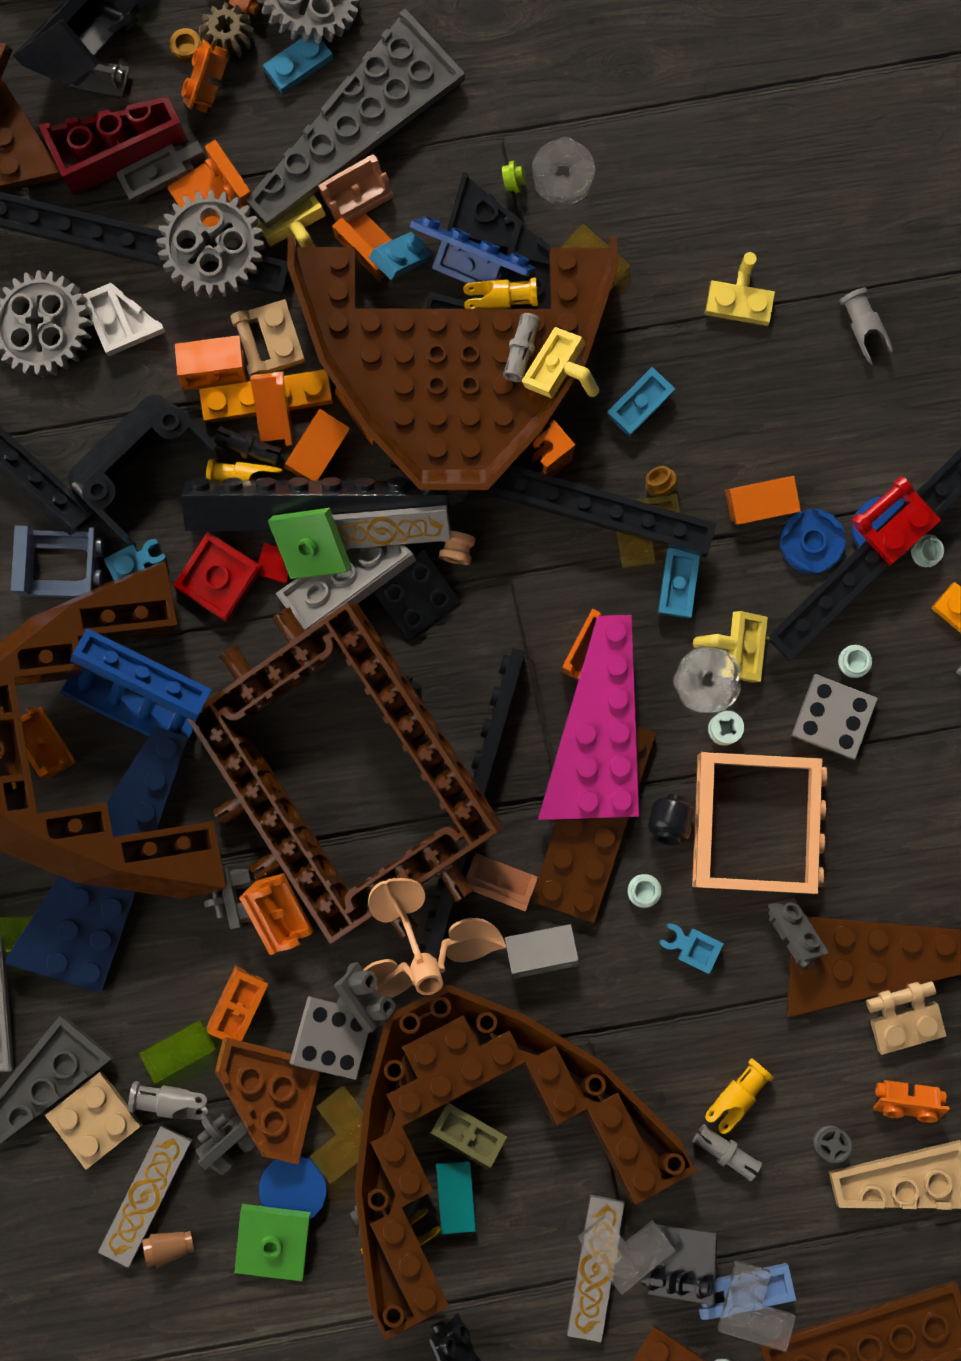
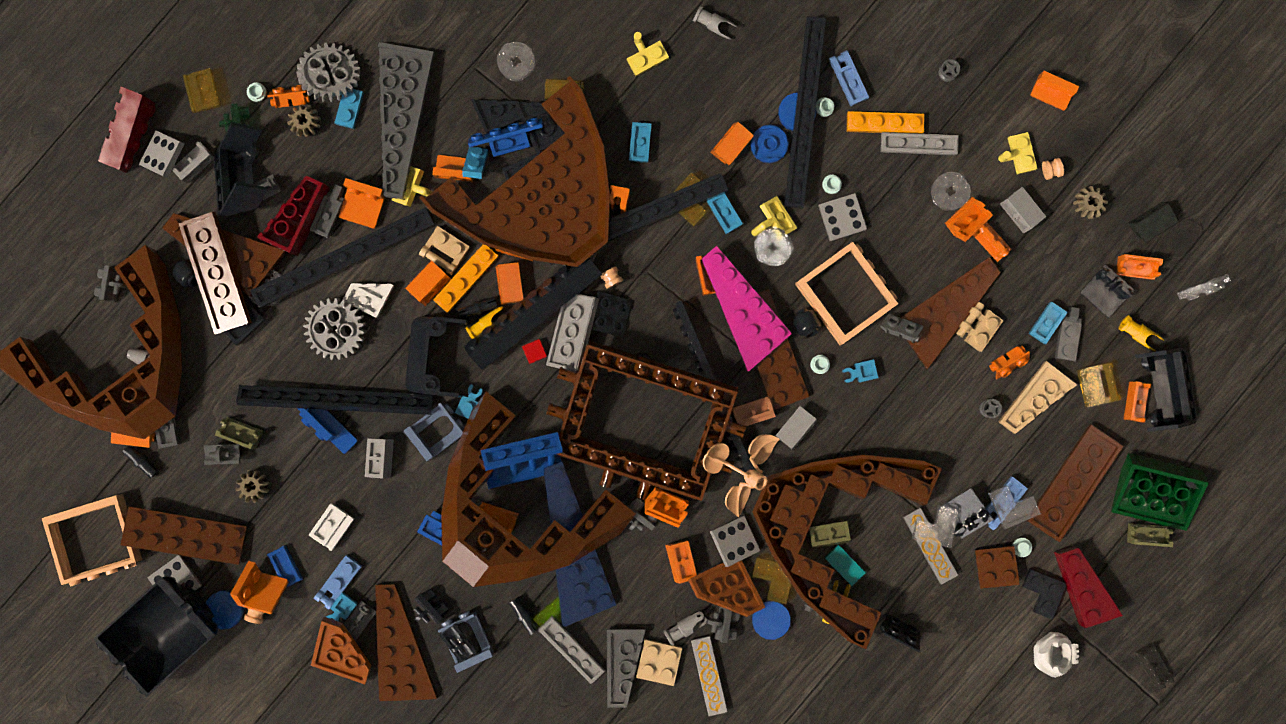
camera: 35 degrees left, 5 degrees up
clear neon green plate [139,1019,216,1084] -> none
medium nougat cone [142,1231,195,1269] -> none
light grey gear [157,190,264,298] -> none
pearl gold tile [169,28,202,63] -> none
red plate [172,531,263,622] -> none
orange hinge [181,39,229,113] -> none
bright green plate [234,1204,311,1281] -> none
orange panel [250,372,293,446] -> none
bright green plate [268,508,352,579] -> none
nougat hinge [318,154,394,223] -> none
light grey tile [332,505,451,549] -> none
dark grey hips [334,962,396,1033] -> none
yellow piece [463,278,538,309] -> none
lime plate [502,160,526,194] -> none
light grey pin [502,313,541,382] -> none
light yellow plate [521,327,599,398] -> none
pearl gold plate [646,466,678,497] -> none
light grey pin [692,1124,762,1182] -> none
yellow piece [705,1058,774,1134] -> none
light aqua wheel [708,711,744,746] -> none
red plate [851,476,941,566] -> none

